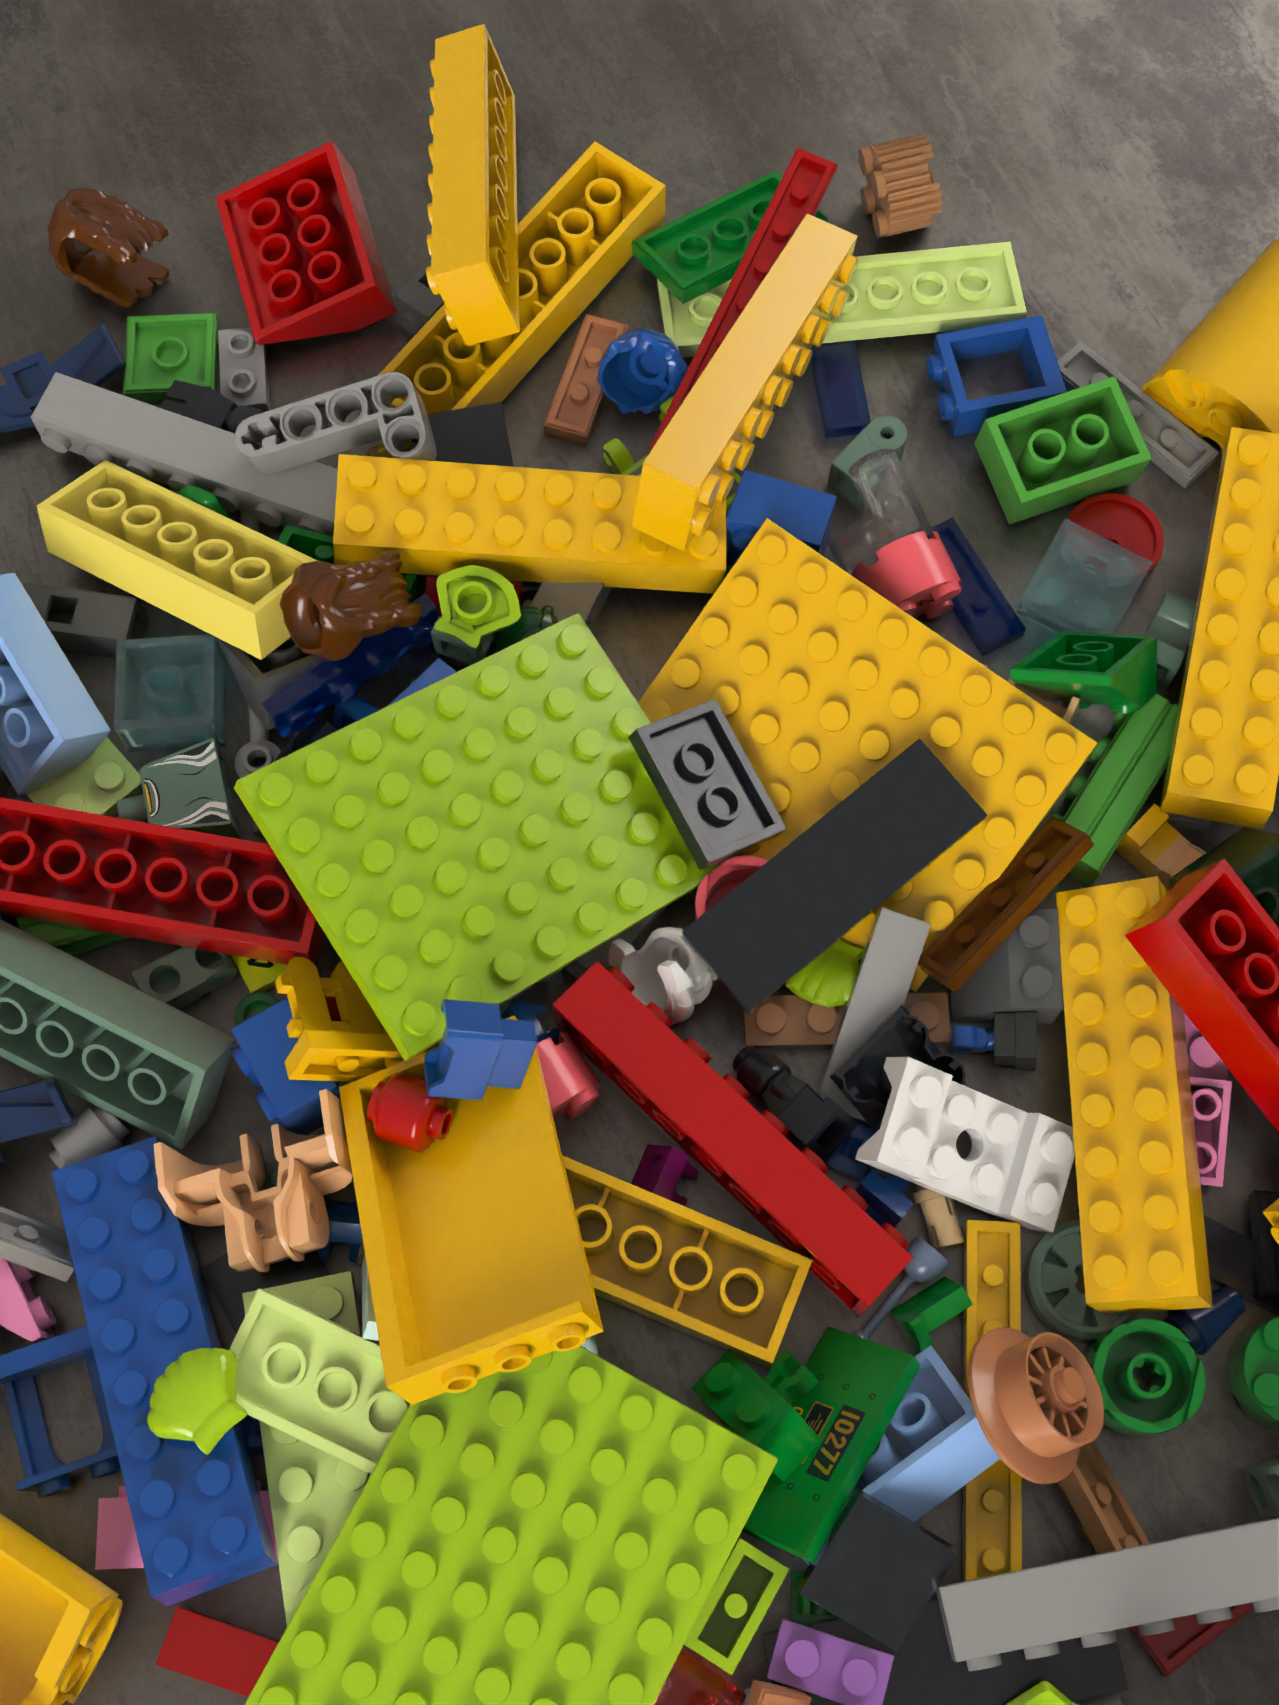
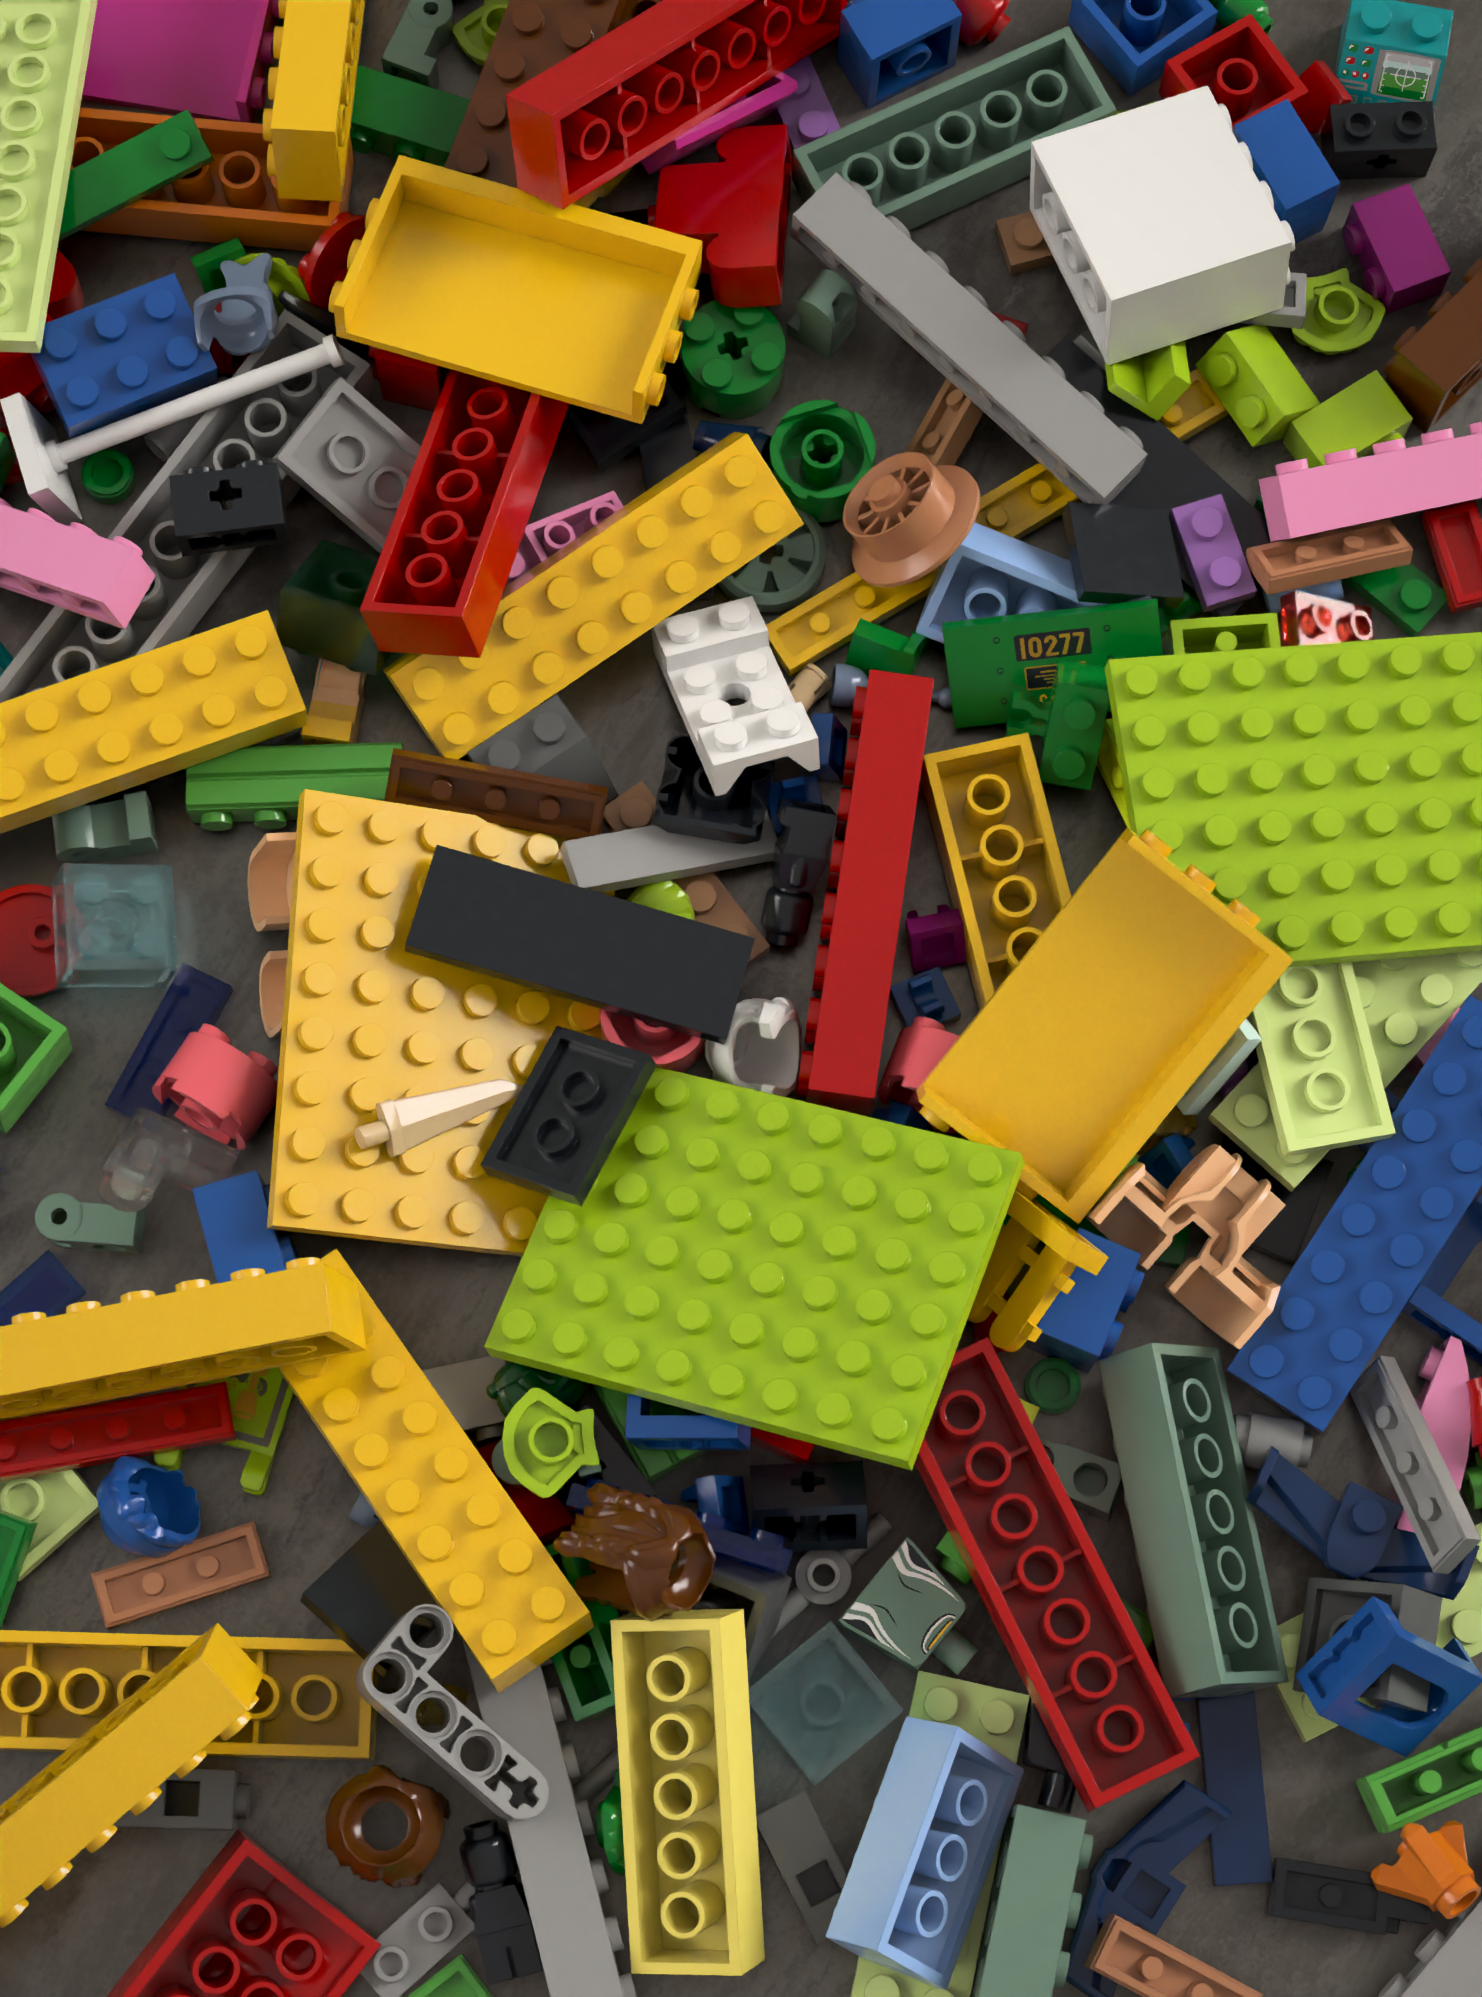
camera: 130 degrees left, 5 degrees up
lime animal [147,1348,247,1455] -> none
red head [367,1072,453,1152] -> none
blue piece [423,999,537,1100] -> none
pearl dark grey piece [952,1012,1037,1070] -> none
green slope [1010,631,1157,713] -> none
none -> reddish brown piece [325,1764,451,1888]
none -> tan bar [354,1079,523,1157]
none -> blue tile [889,966,961,1028]

